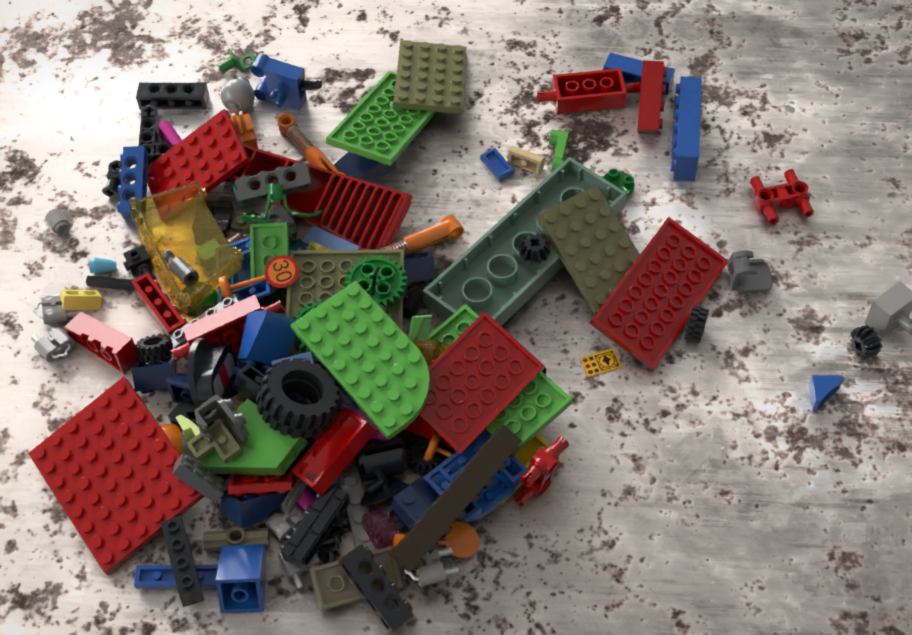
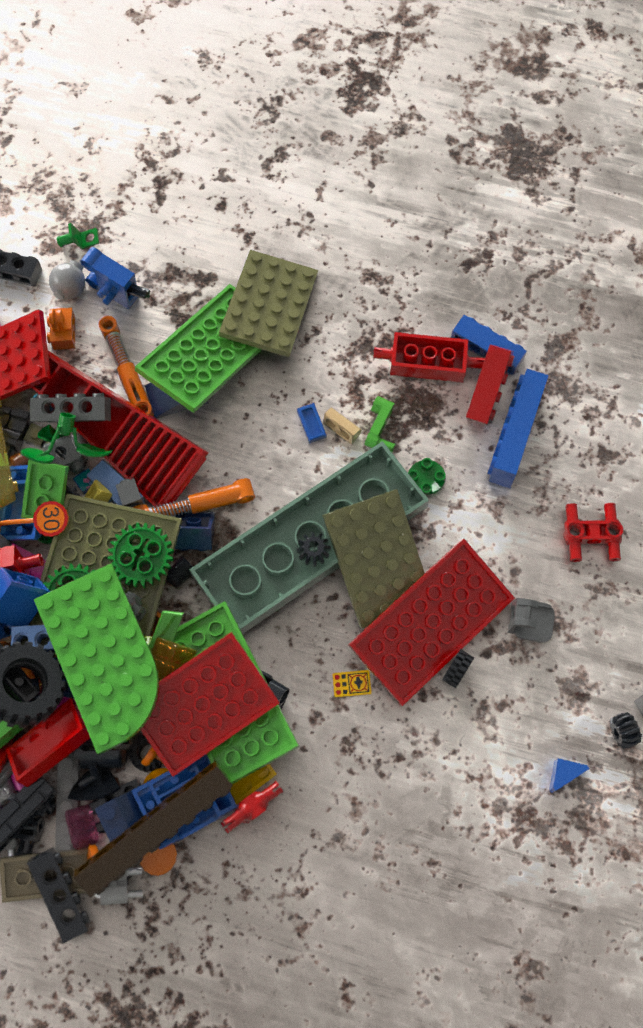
camera: 10 degrees right, 15 degrees up
none -> dark grey brick [116,479,144,508]

